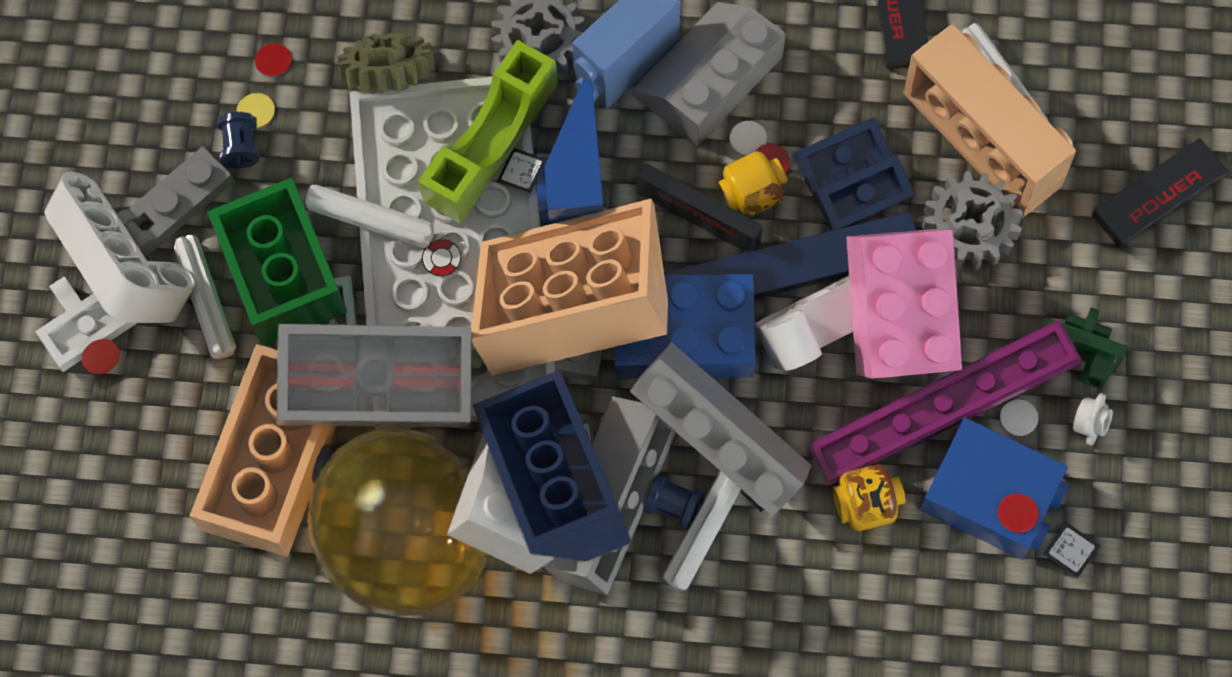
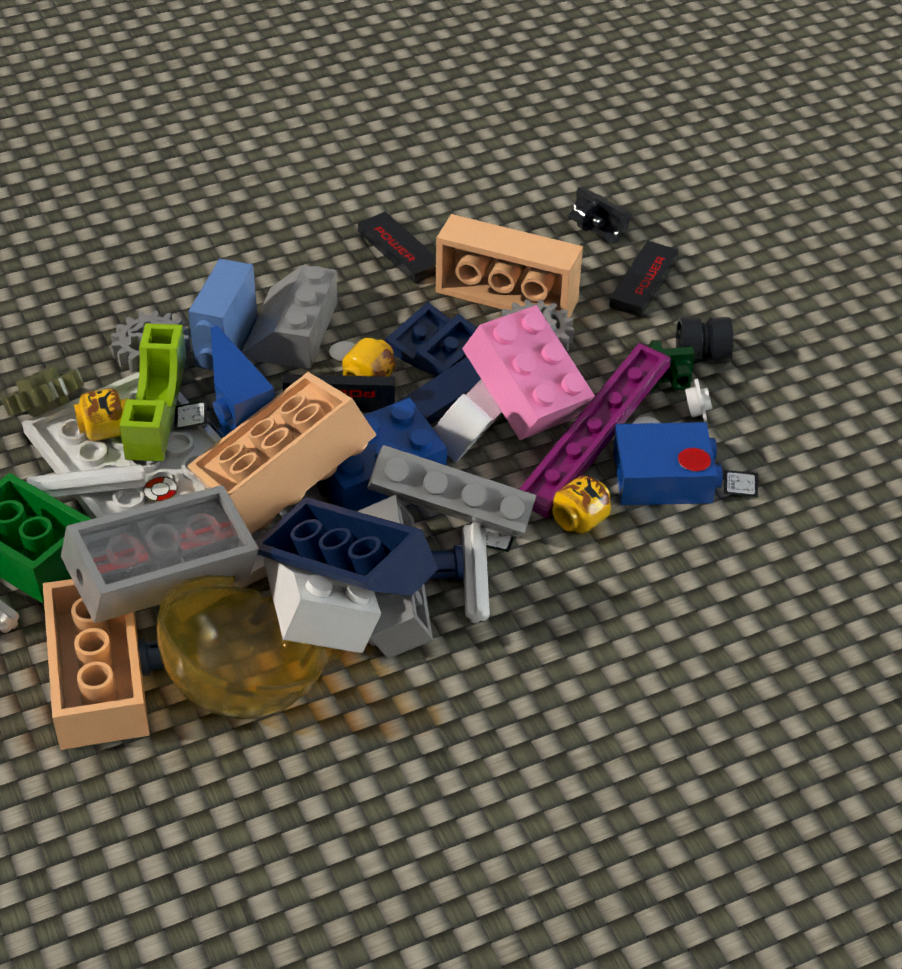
camera: 35 degrees left, 25 degrees down
none -> yellow head [74,388,128,441]
none -> black hips [568,187,632,243]
none -> black wheel [676,317,733,363]

